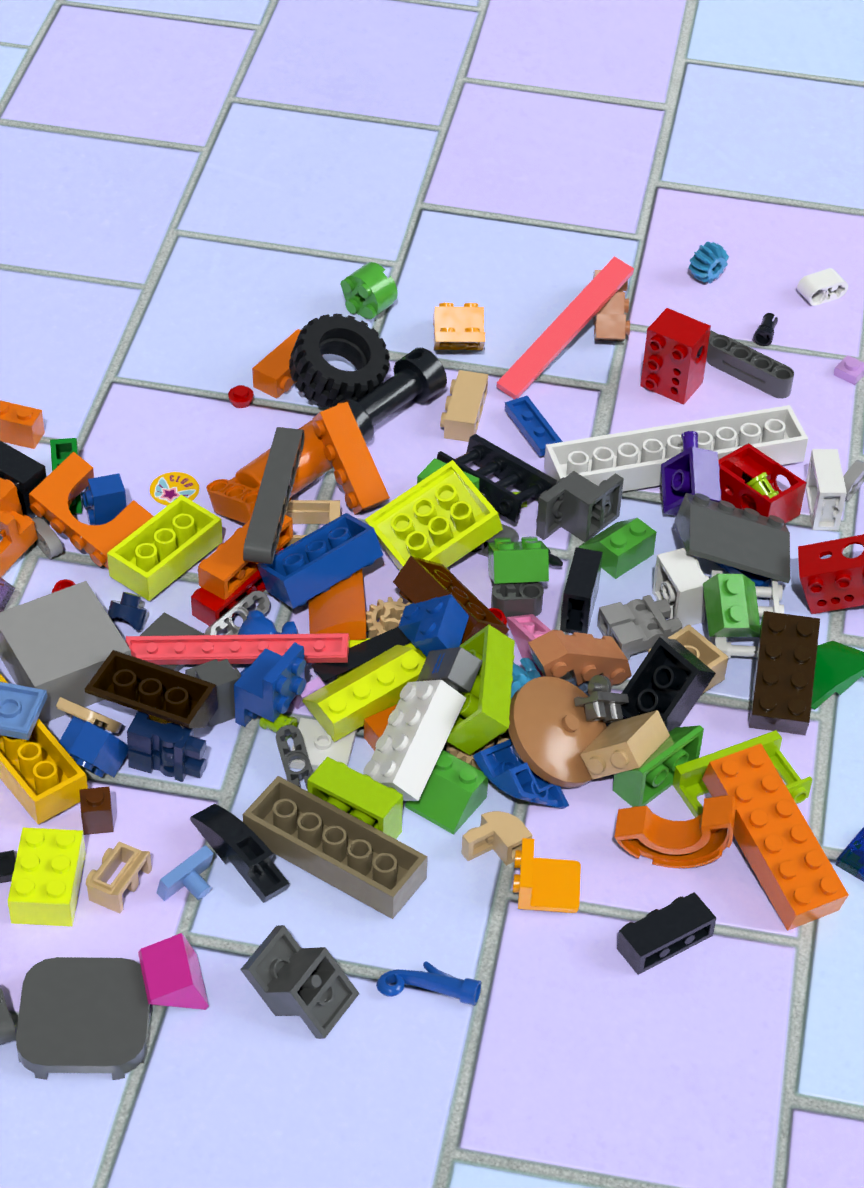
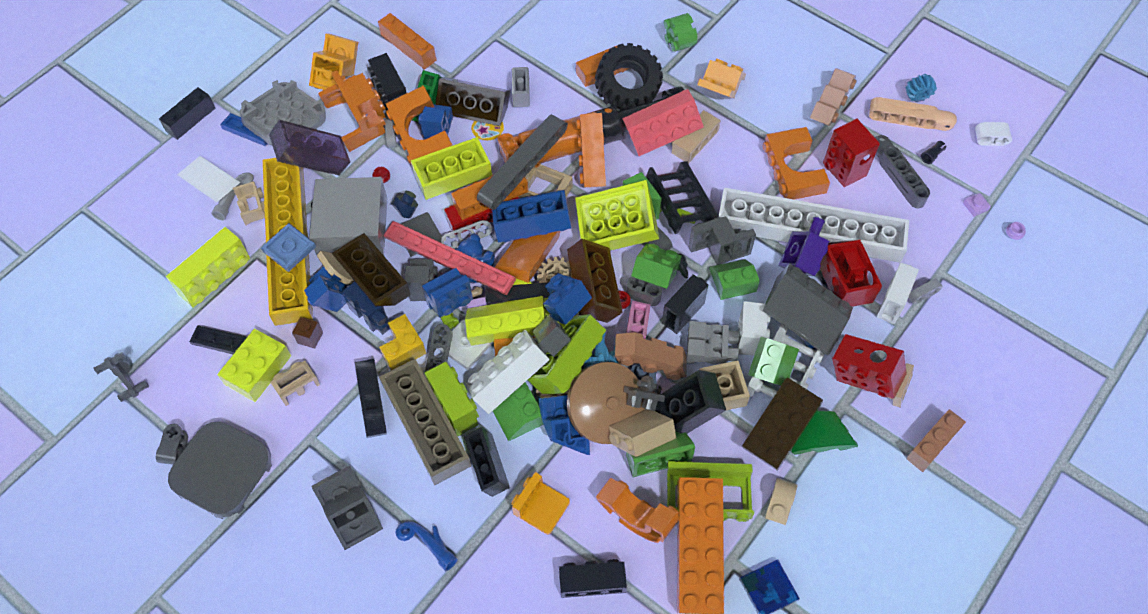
camera: 30 degrees right, 15 degrees up
dark pink slope [138,933,209,1010] -> none
medium blue tile [156,845,214,901] -> none
red plate [228,385,254,408] -> none
tan brick [461,811,533,866] -> none
coral tile [496,256,634,399] -> none
blue plate [504,396,563,457] -> none
lime bush [746,472,779,498] -> none
none -> yellow brick [379,314,427,371]
none -> dark brown slope [436,77,511,126]
none -> black brick [464,427,510,497]
none -> light grey brick [512,67,530,107]
none -> coral brick [622,89,704,156]
none -> orange arch [763,127,830,200]
none -> tan brick [765,477,797,525]
none -> light nougat piece [869,97,957,131]

